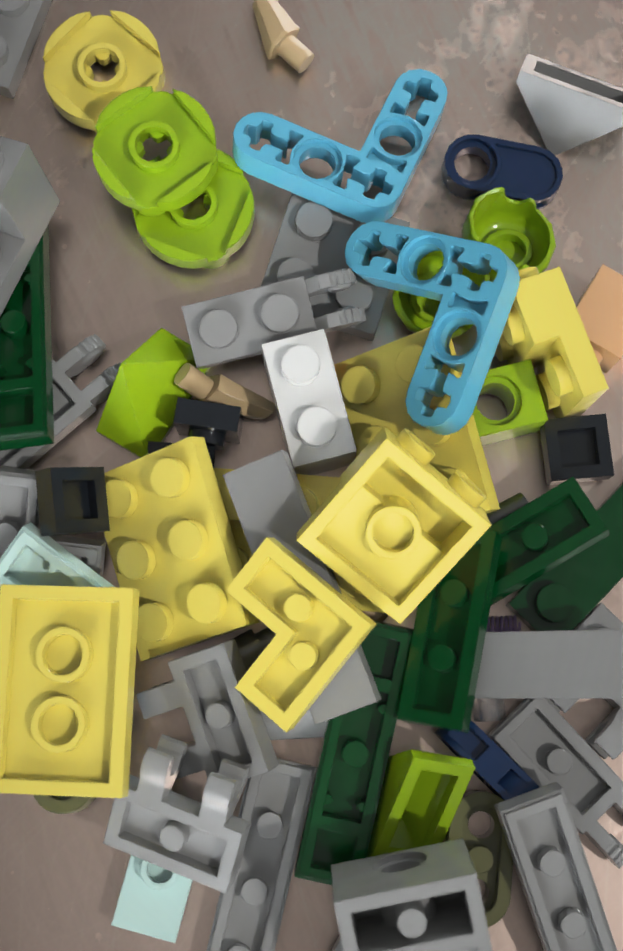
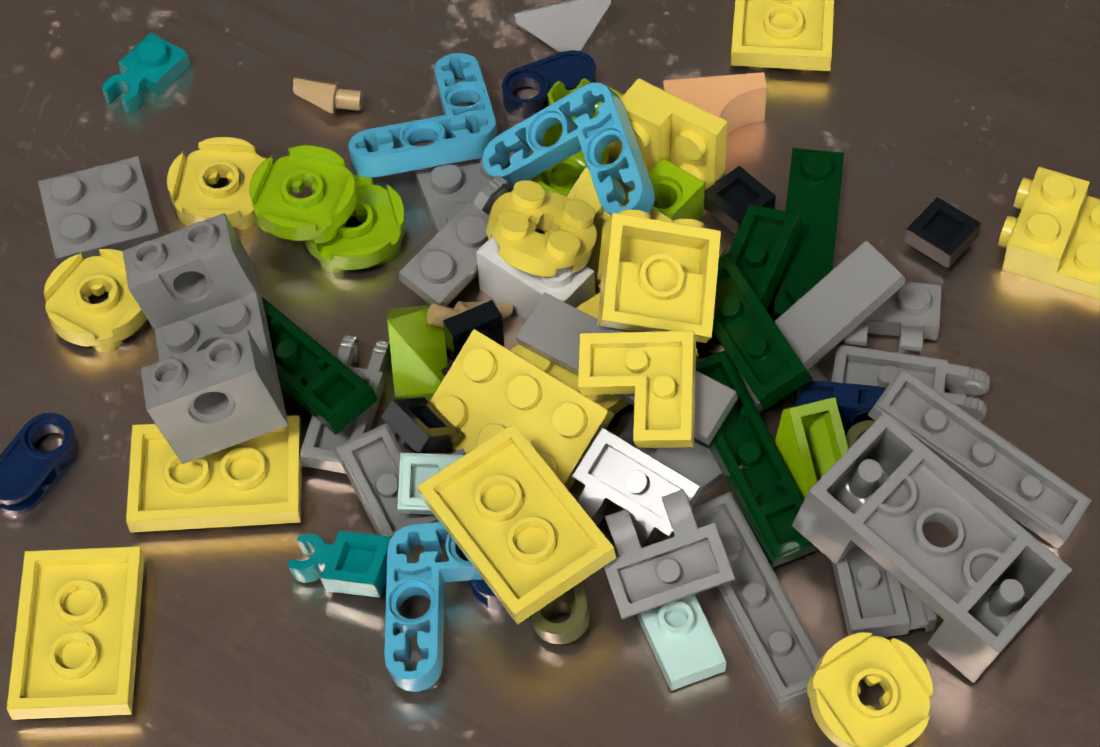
camera: 30 degrees left, 25 degrees down
none -> light yellow plate [486,180,597,277]

